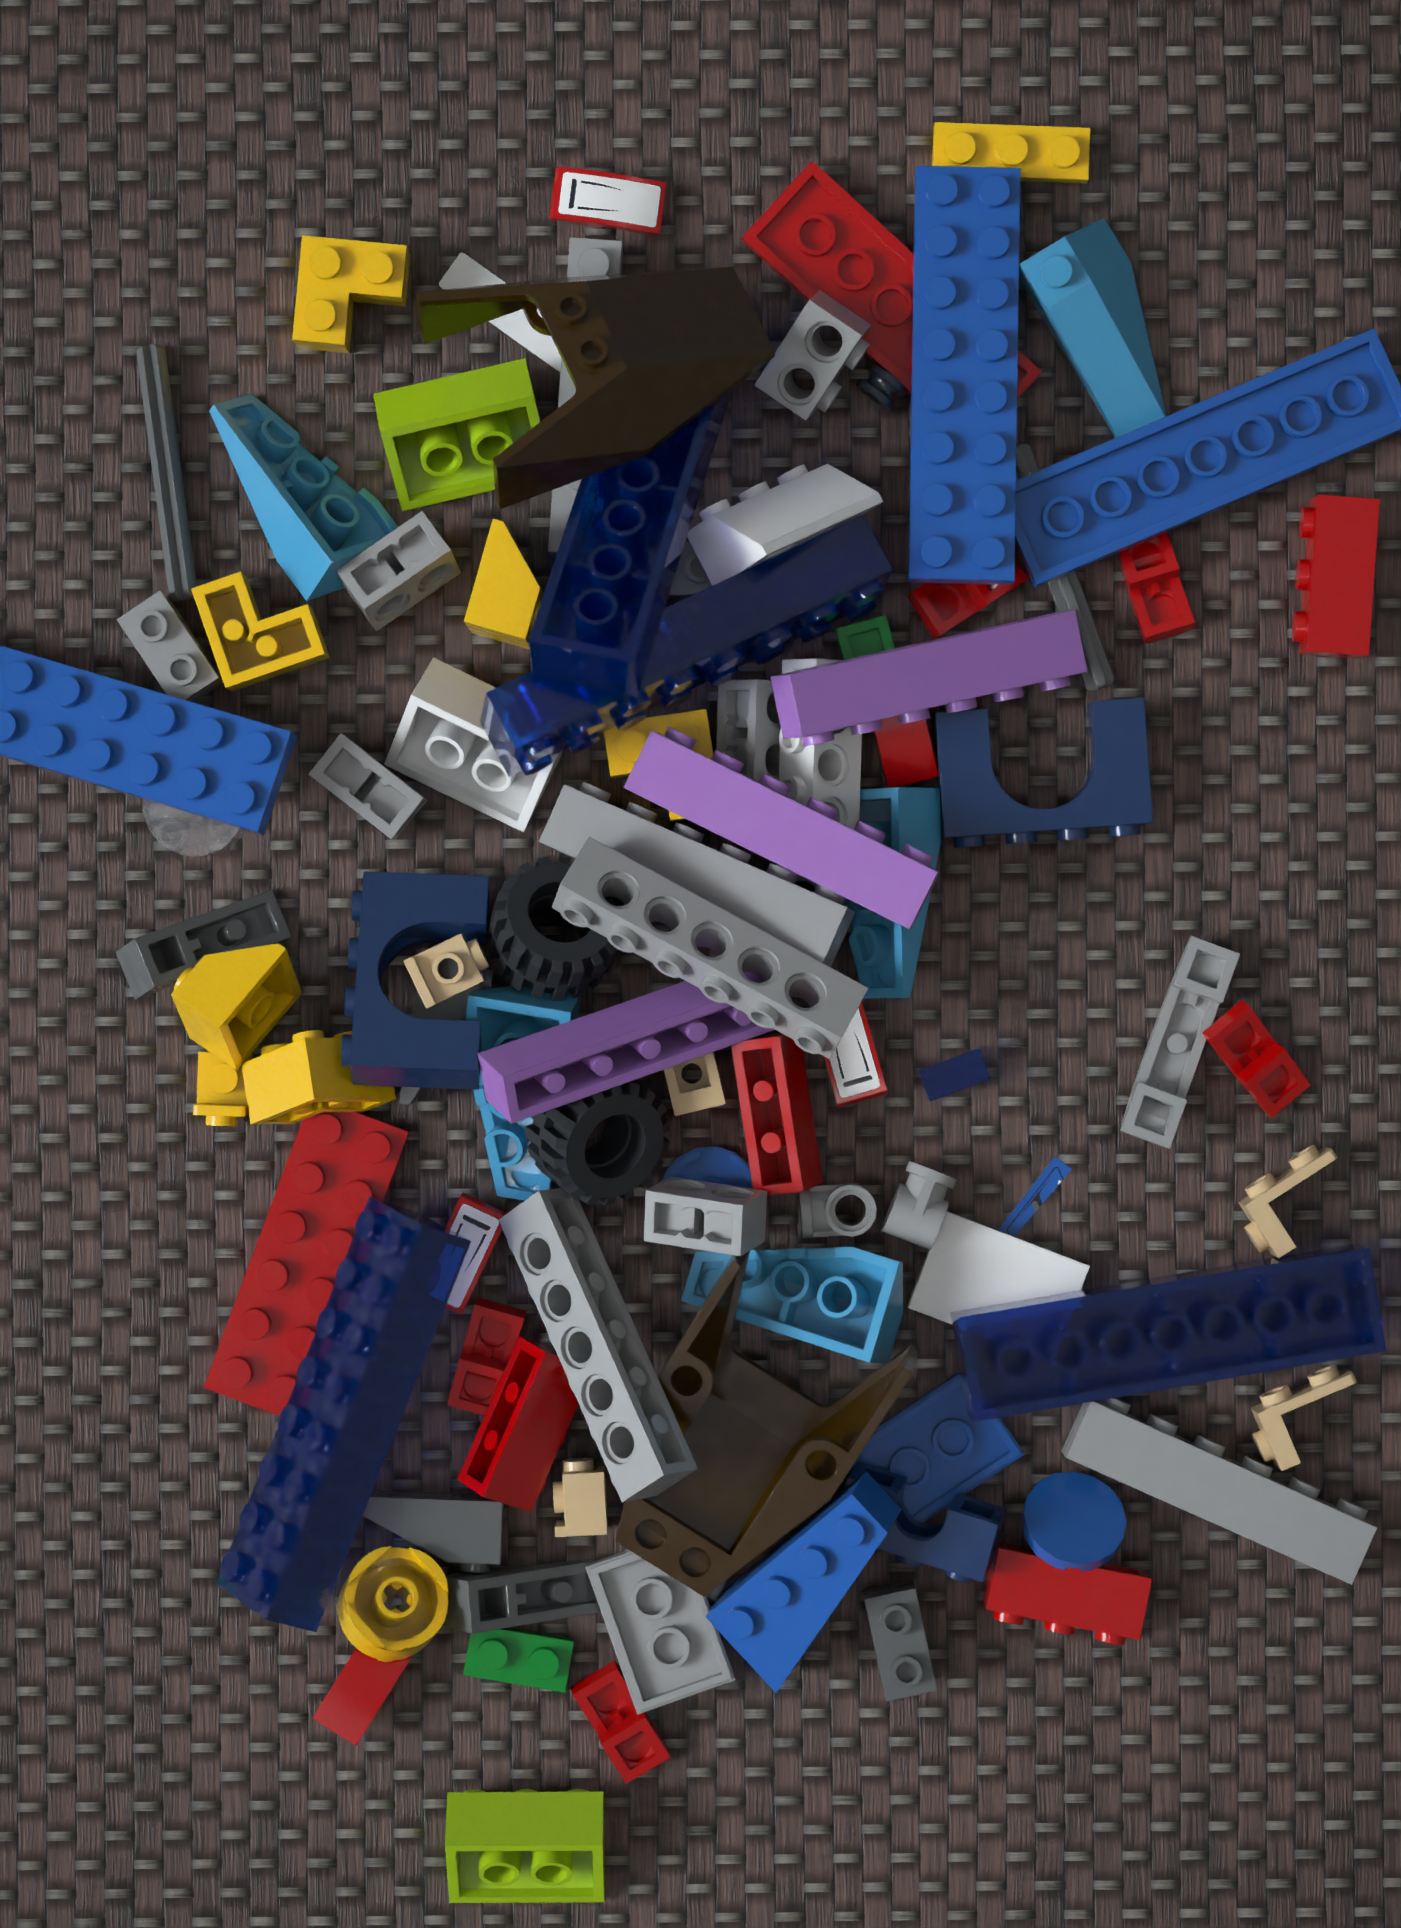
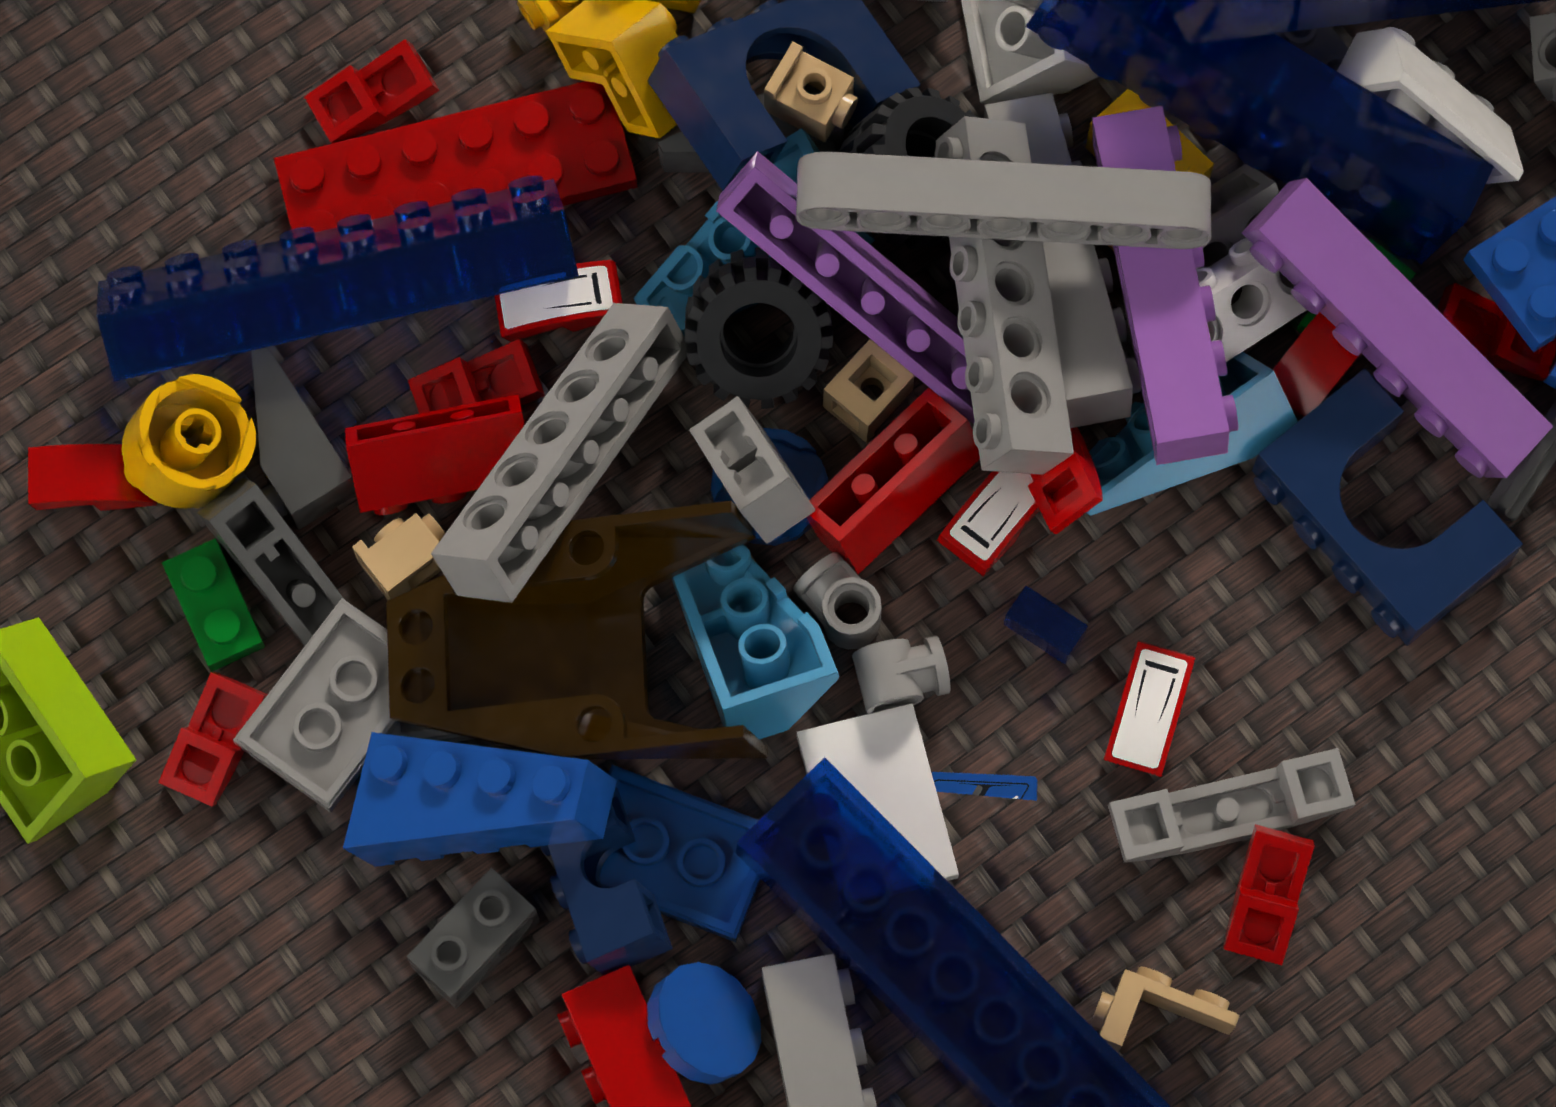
camera: 55 degrees right, 15 degrees down
none -> red slope [304,39,440,143]
none -> light grey beam [796,152,1211,249]
none -> red slope [1028,427,1103,534]
none -> white slope [1104,640,1195,777]

